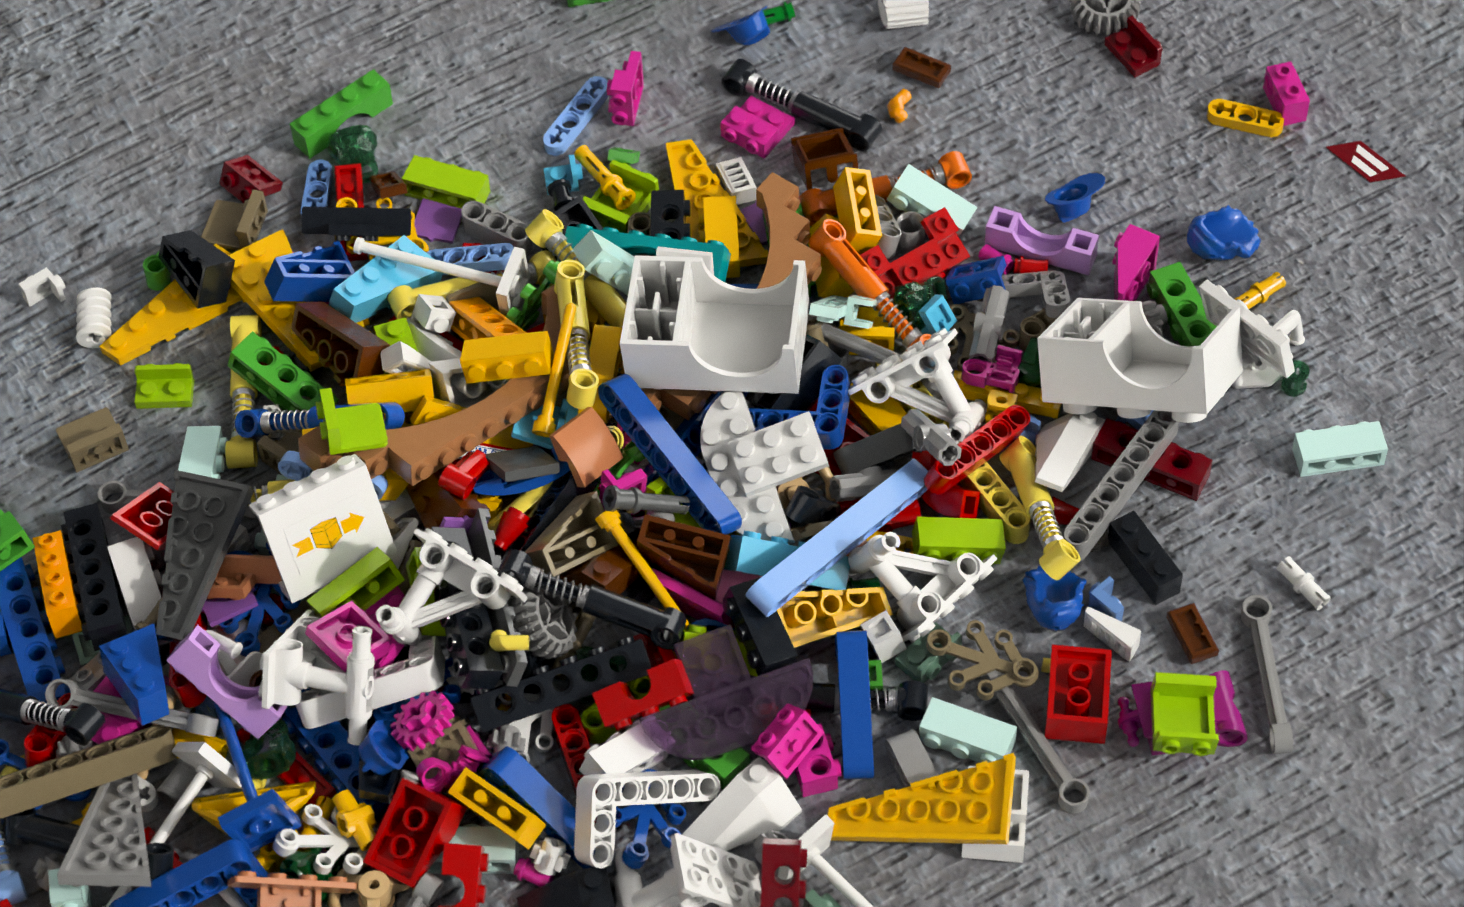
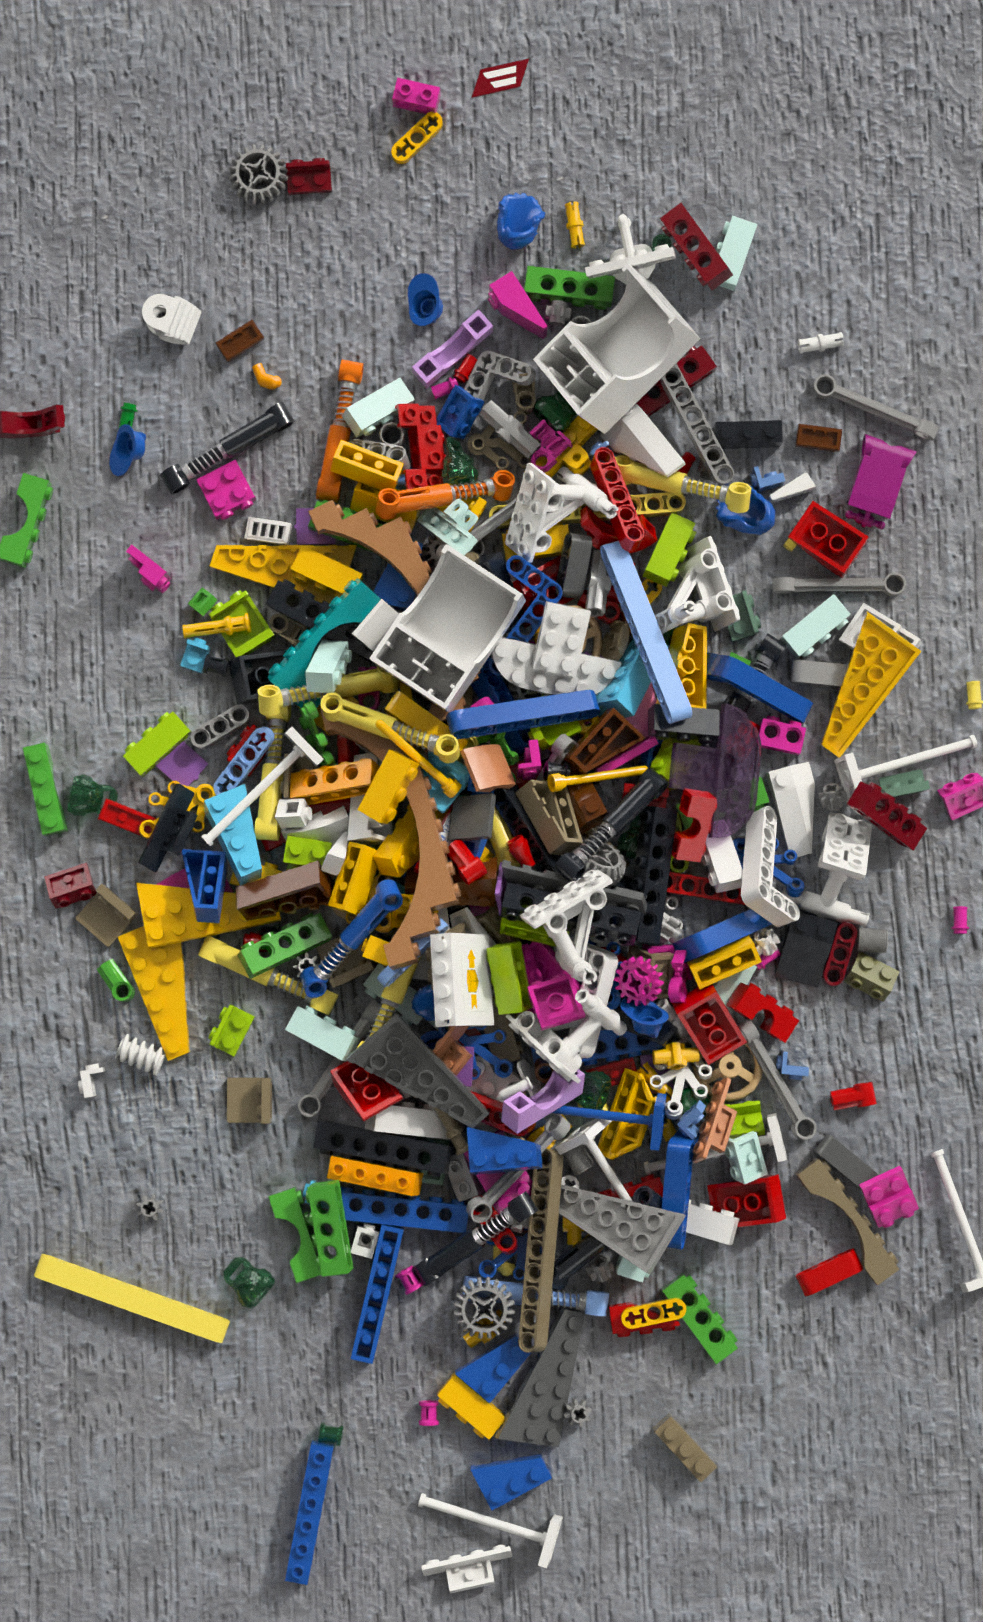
camera: 70 degrees left, 30 degrees up
black wedge [158,230,235,309] -> none
medium blue beam [301,160,333,217] -> none
lime bracket [315,388,388,455] -> none
reddish brown plate [369,171,407,199] -> none
light yellow arm [489,630,529,651] -> none
light blue beam [543,76,609,156] -> none
dark grey pin [603,485,689,515] -> none
dark pink bracket [751,704,824,779] -> none
black piece [785,486,841,524] -> none
reddish brown window [791,128,858,190] -> none
white brick [861,610,907,663] -> none
light grey piece [901,409,962,466] -> none
medium azure bracket [918,294,957,335] -> none
dark tan plant [926,620,1039,700] -> none
lime panel [1151,672,1219,756] -> none
none -> dark red brick [660,203,733,291]
none -> medium blue bracket [677,1100,706,1140]

